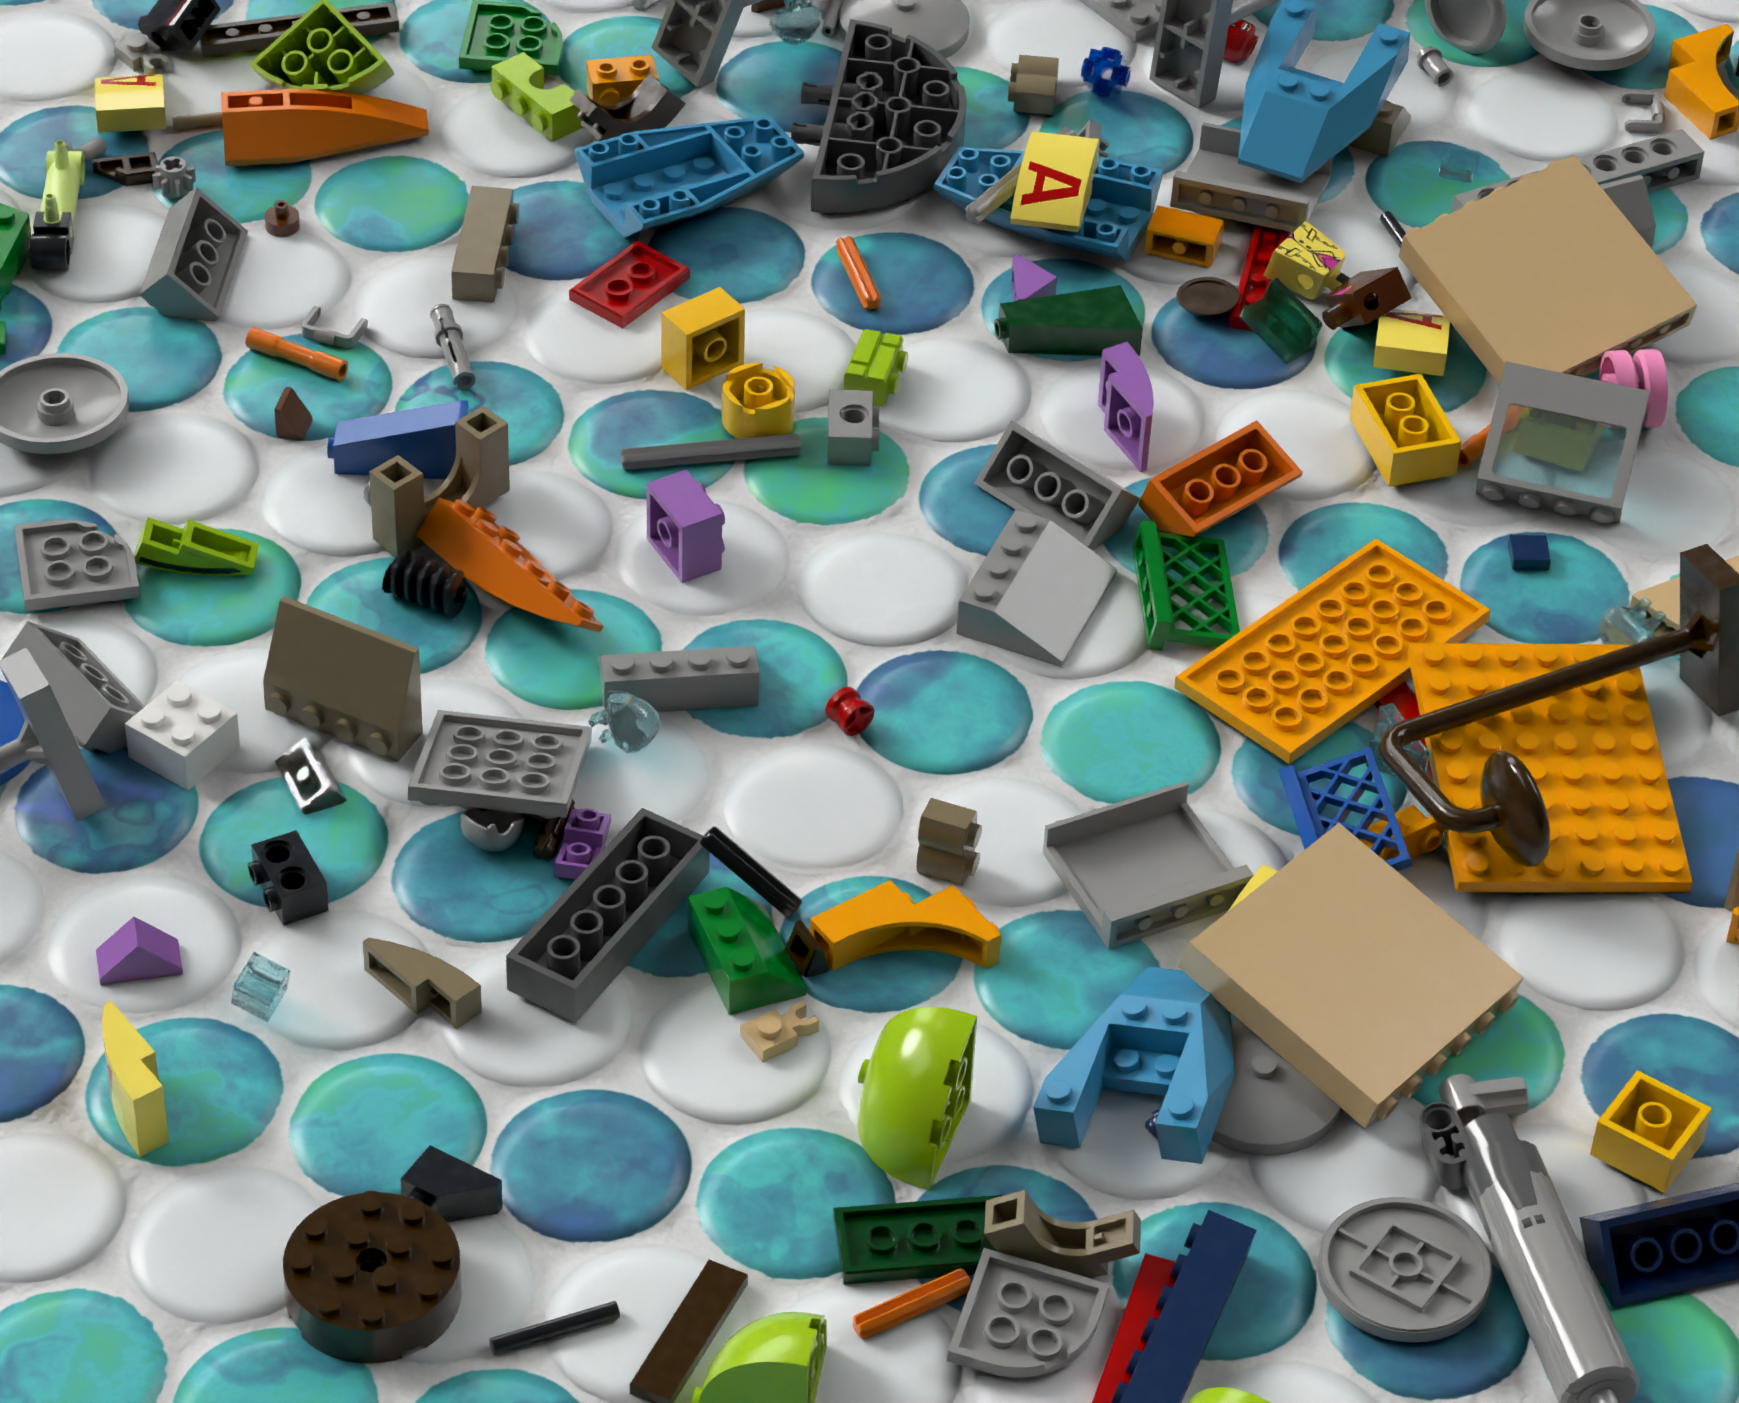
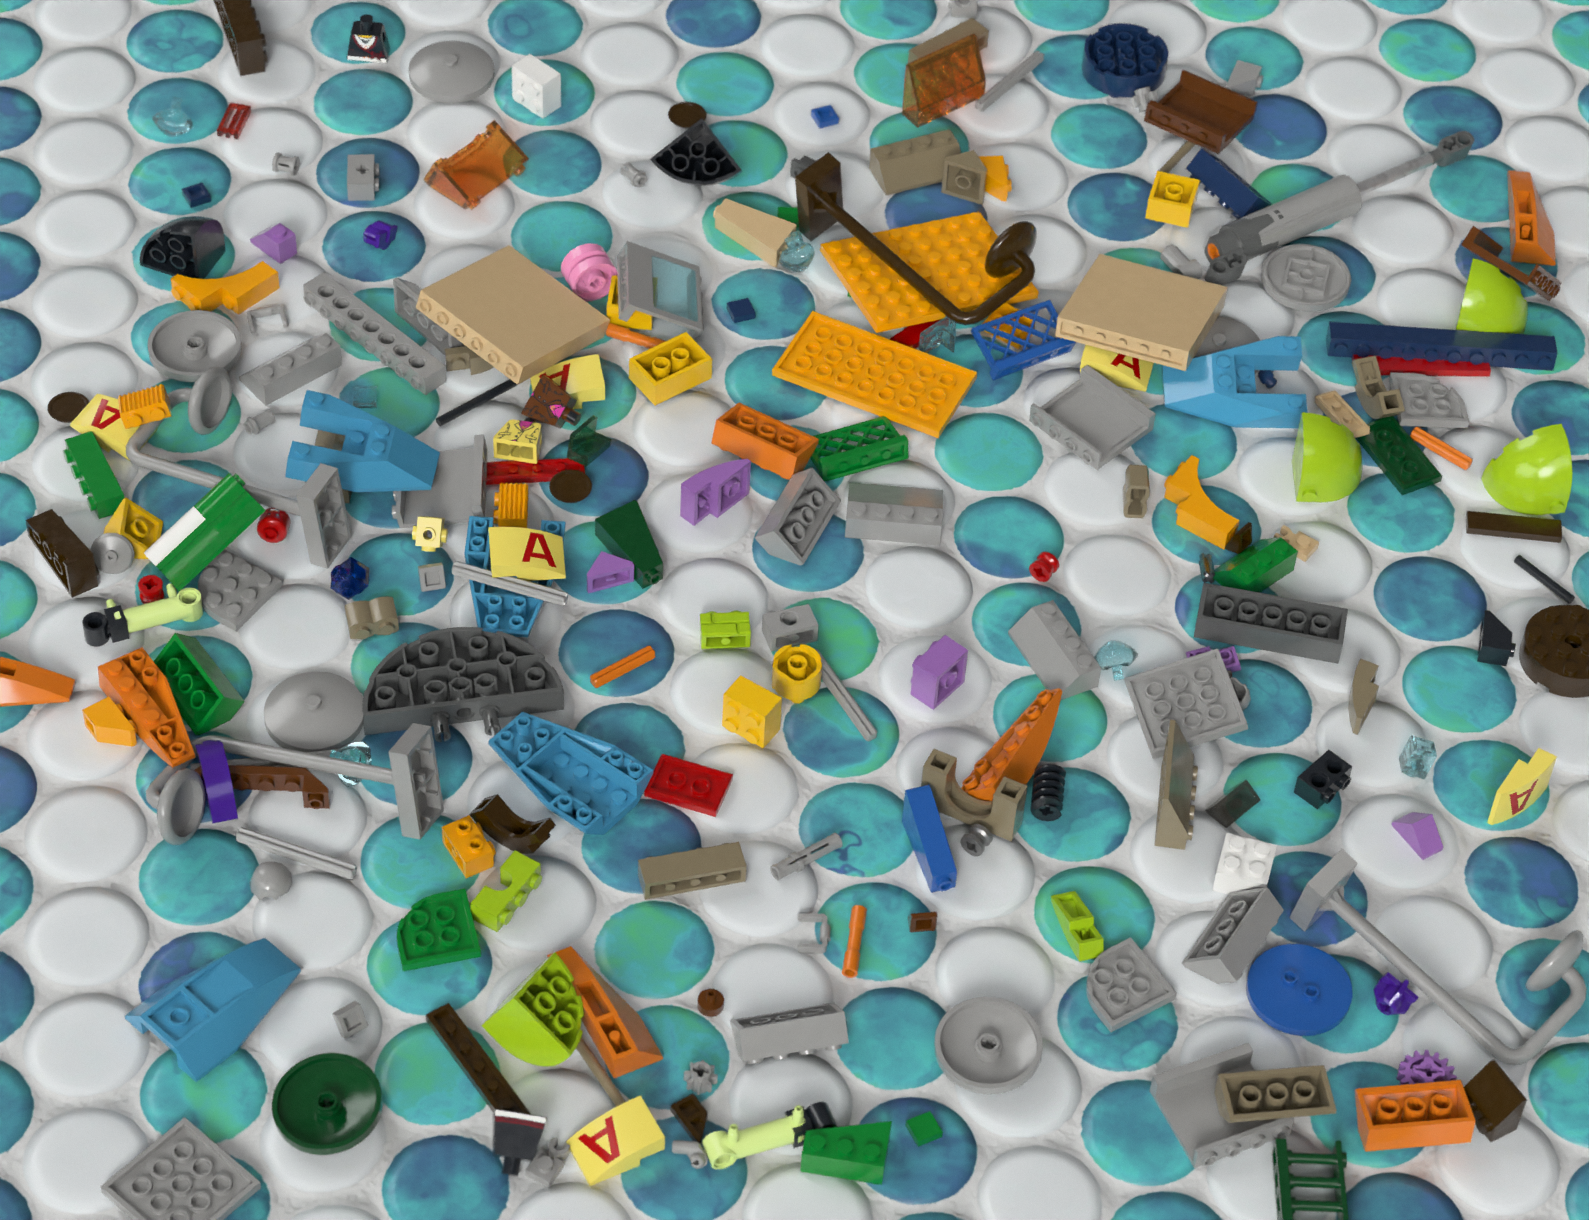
camera: 110 degrees left, 5 degrees up
none -> light grey slope [239,333,342,406]
none -> light yellow brick [412,516,448,552]
none -> tan tile [1315,390,1370,438]

